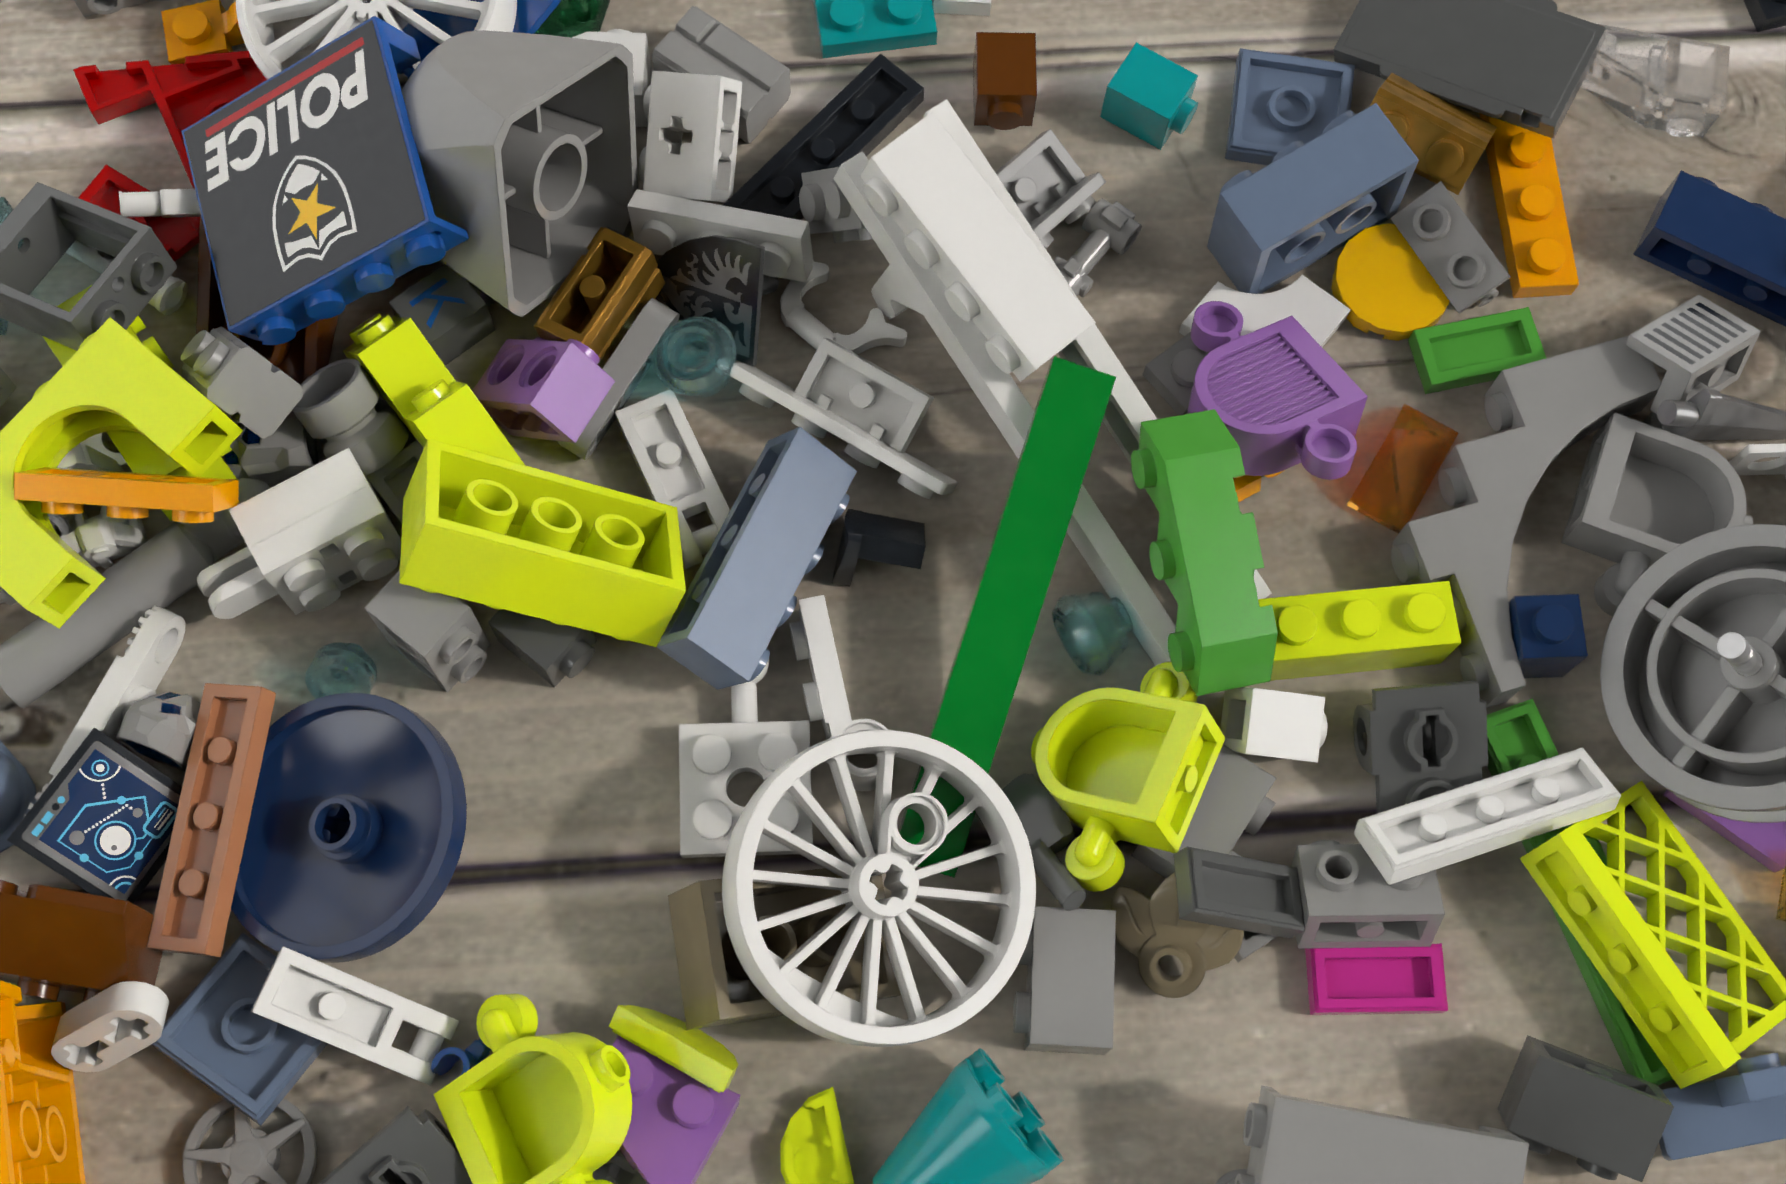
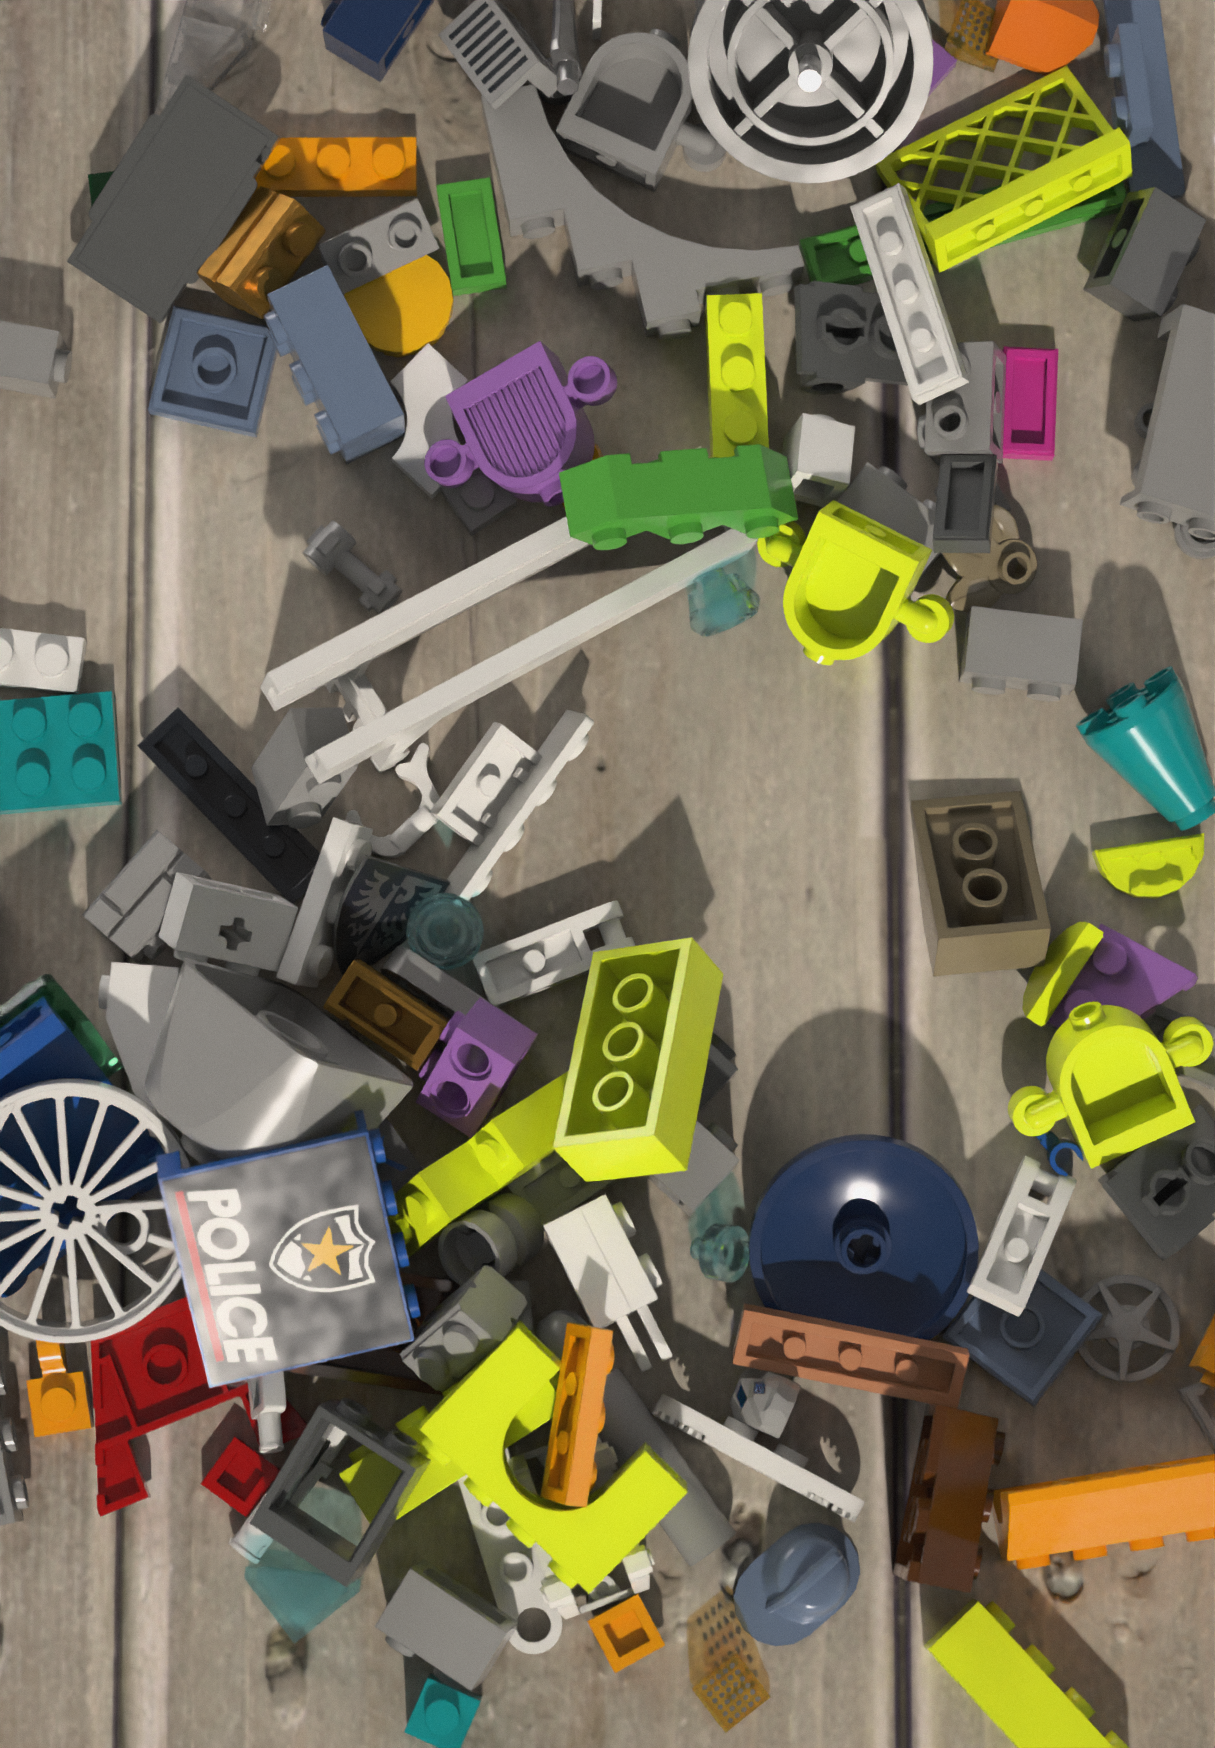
camera: 85 degrees left, 10 degrees up
slope [7,727,182,904] -> none
white beam [51,981,169,1073] -> none
sand blue brick [657,427,857,690] -> none
white plate [679,659,813,858] -> none
white piece [722,730,1036,1047] -> none
white plate [789,595,888,791] -> none
black tile [832,509,926,587] -> none
white brick [860,111,1096,382] -> none
green tile [899,356,1116,878] -> none
reddish brown brick [973,32,1037,130] -> none
dark grey piece [977,774,1086,911] -> none
light grey bracket [995,129,1106,249] -> none
teal brick [1100,42,1199,150] -> none
clear orange slope [1347,403,1459,534] -> none
dark blue brick [1509,594,1588,679] -> none

